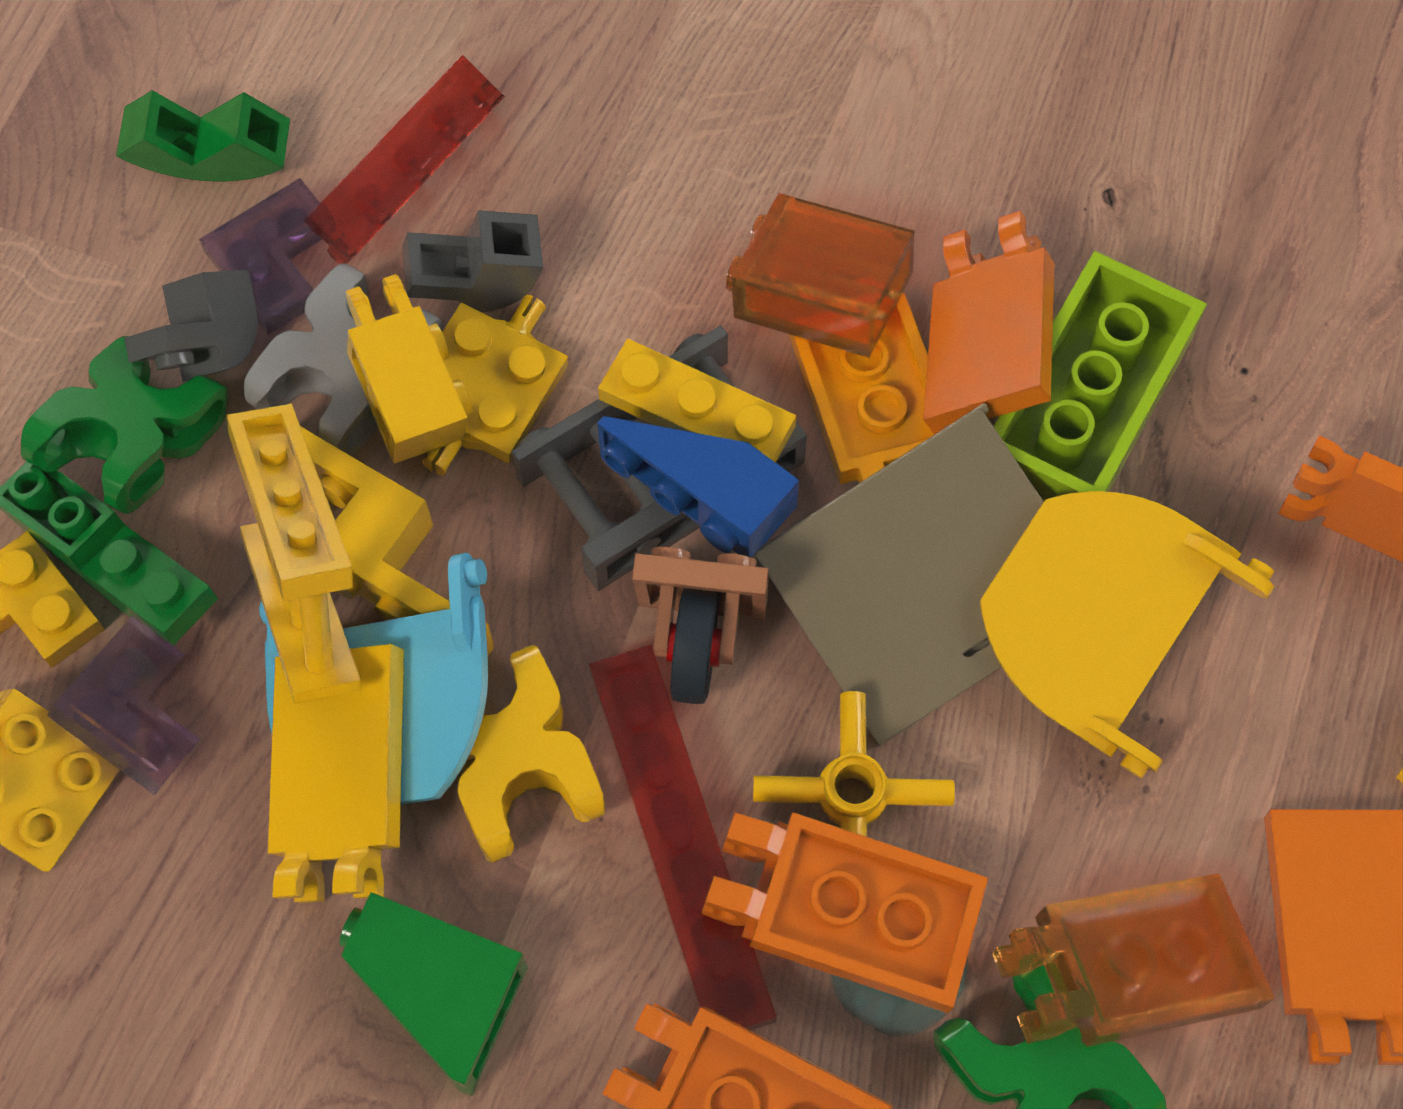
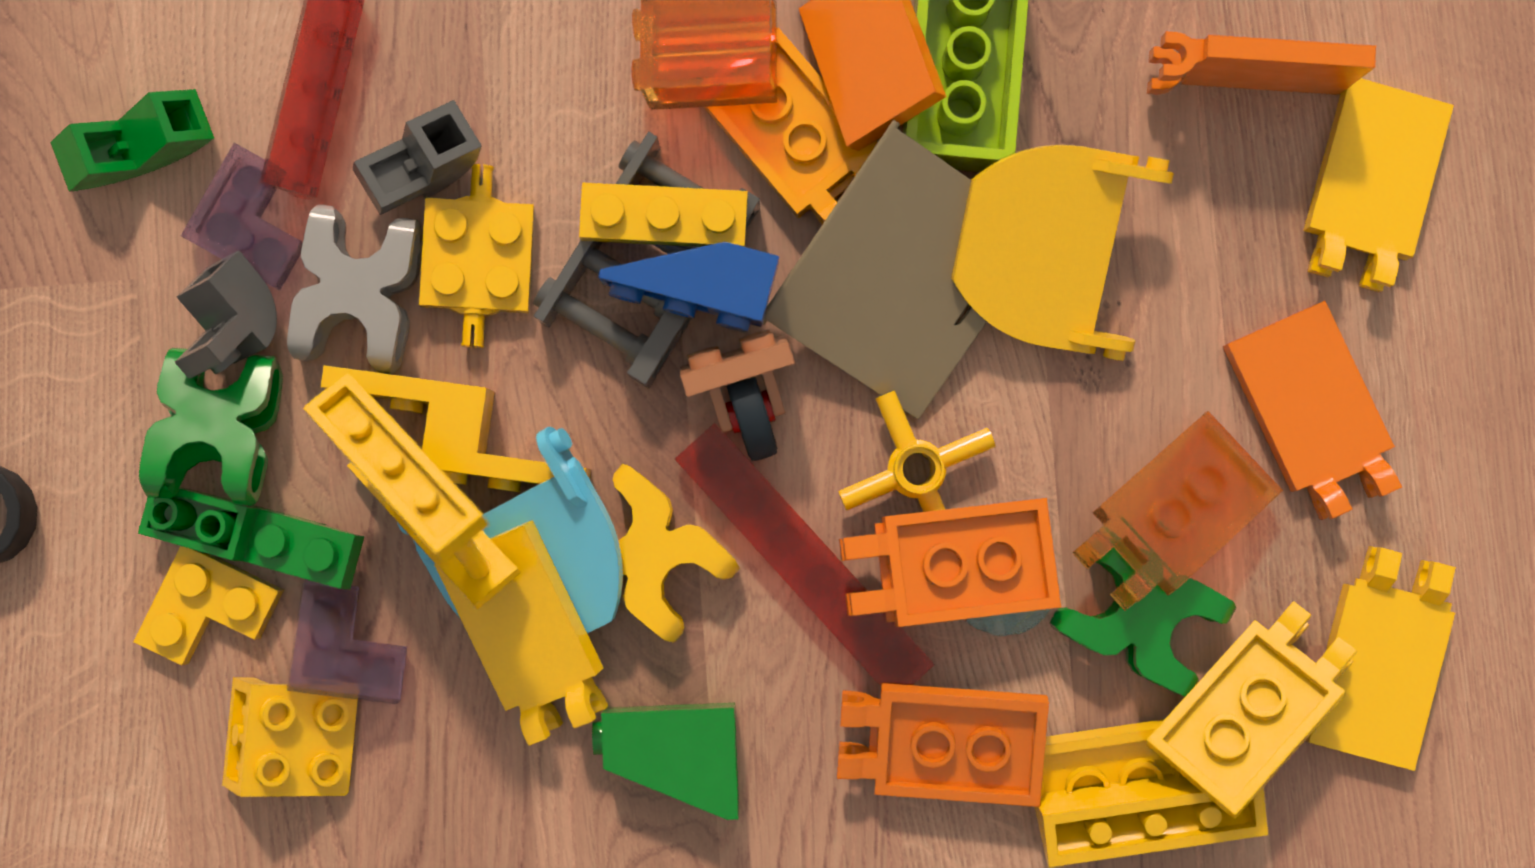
camera: 25 degrees left, 20 degrees up
yellow hinge [345,274,473,464] -> none

